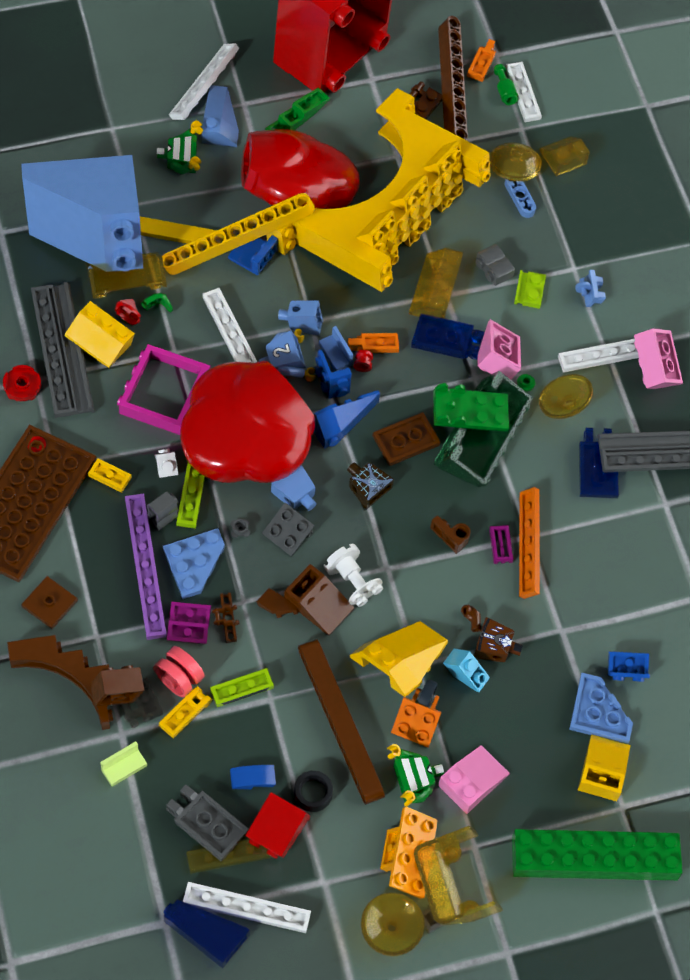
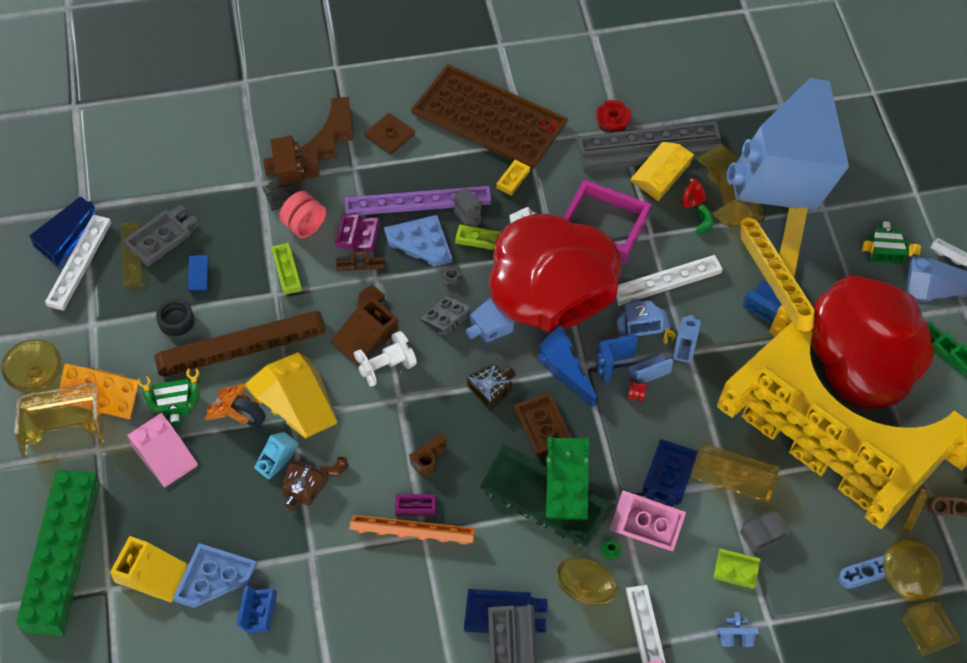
camera: 100 degrees right, 5 degrees down
yellowish green panel [100,741,147,787] -> none
yellow plate [159,686,213,739] -> none
red slope [245,792,311,859] -> none
orange hinge [347,333,399,353] -> none

